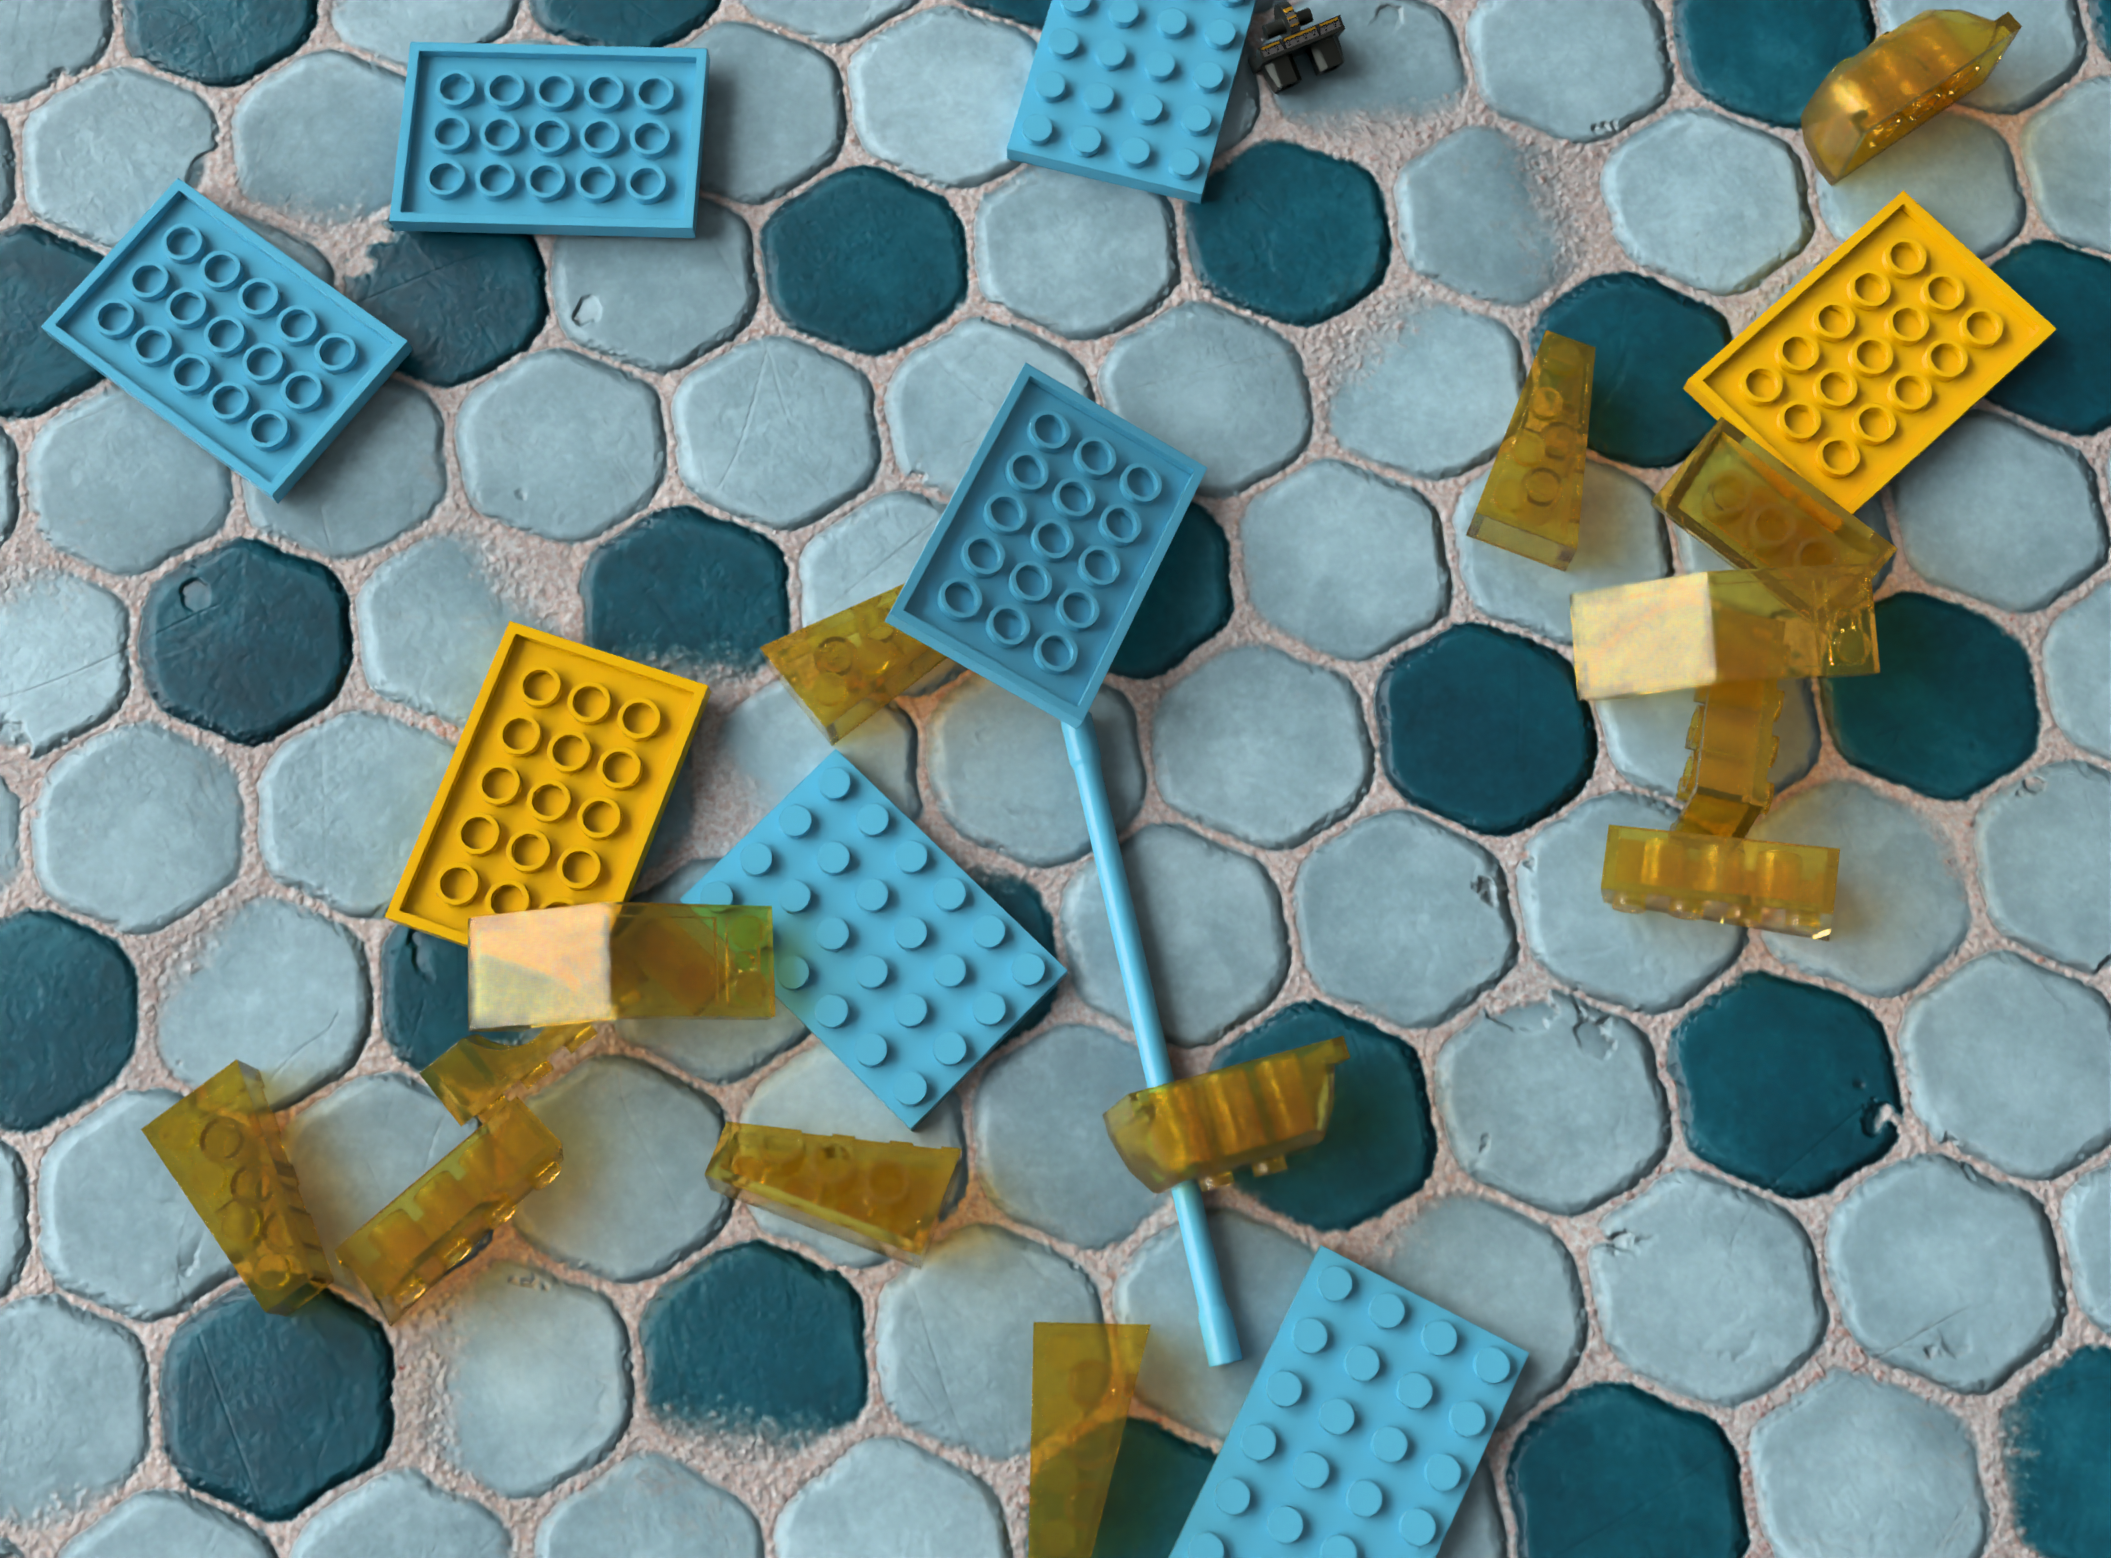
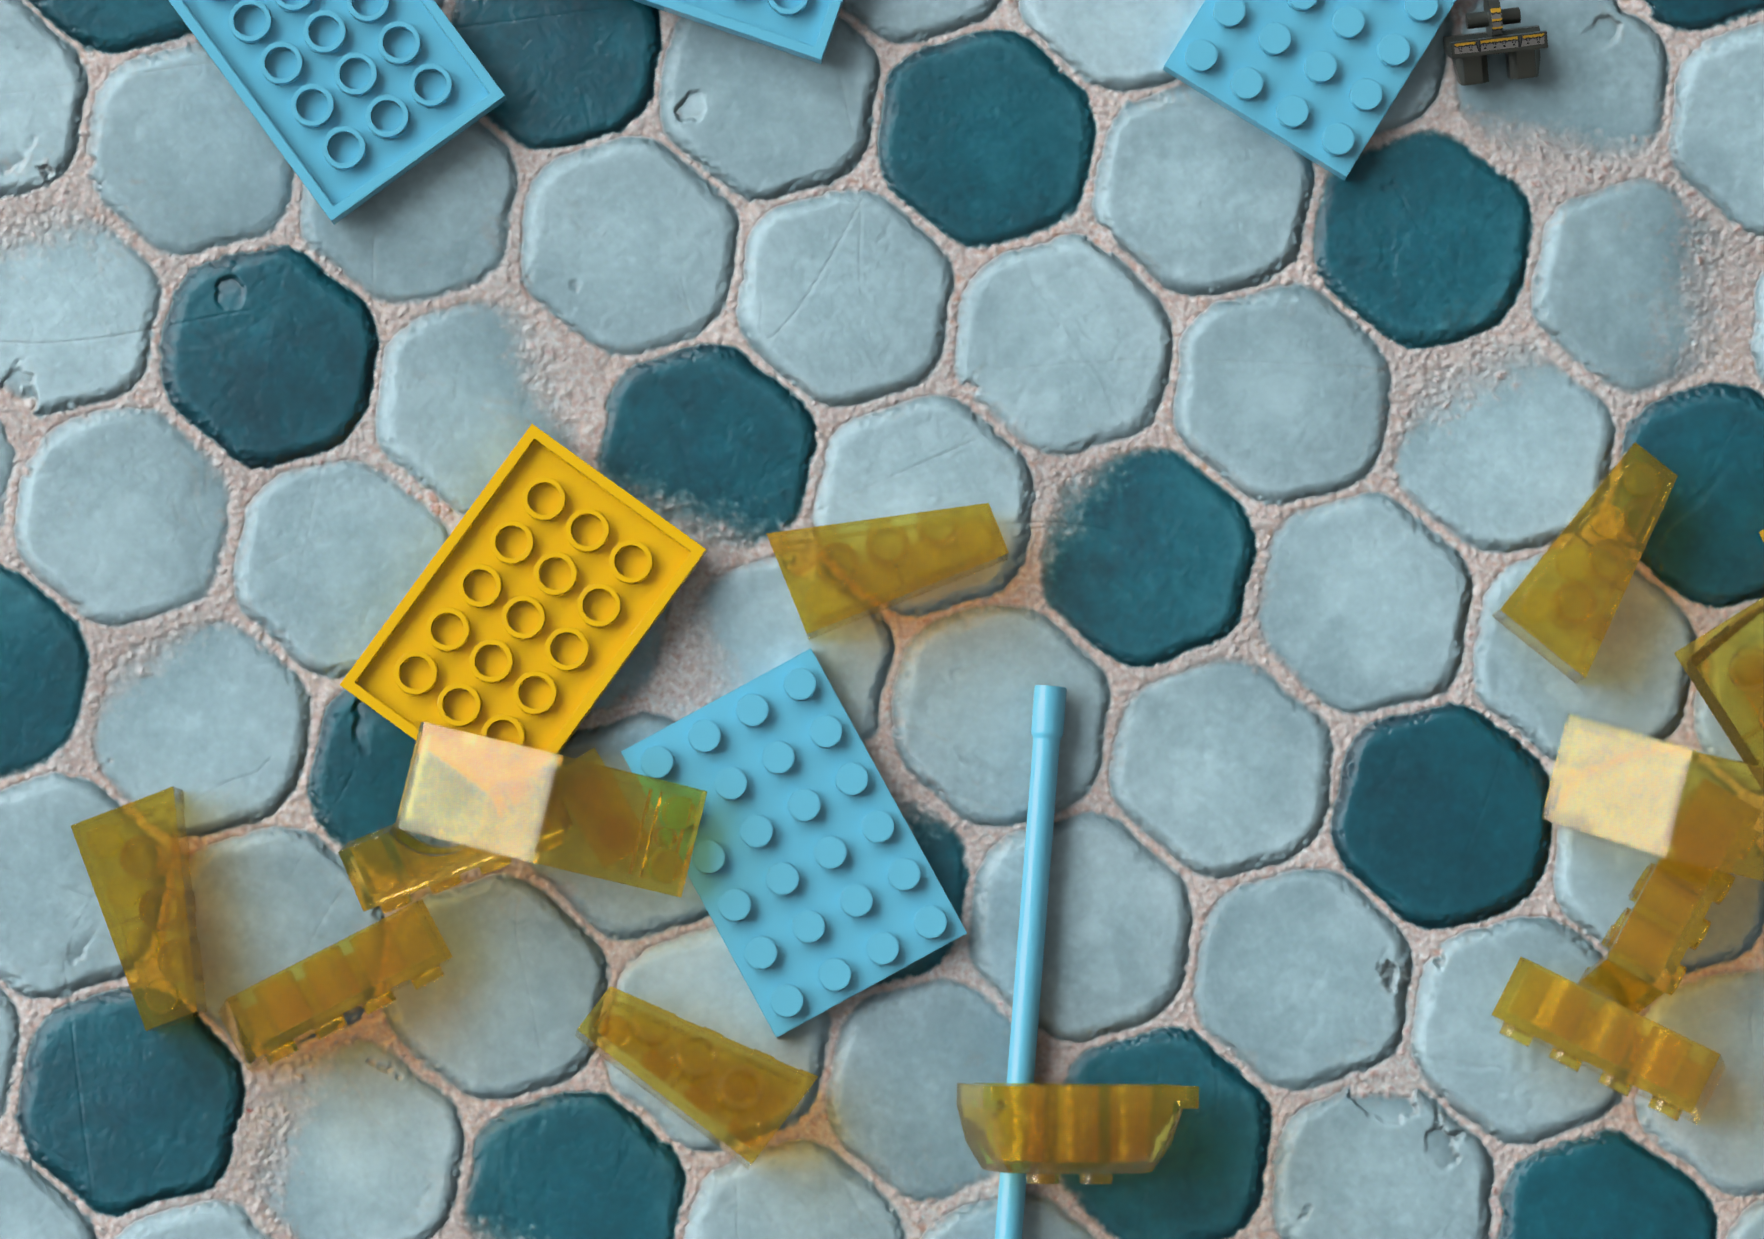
camera: 15 degrees right, 10 degrees up
medium azure plate [884,362,1207,729] -> none

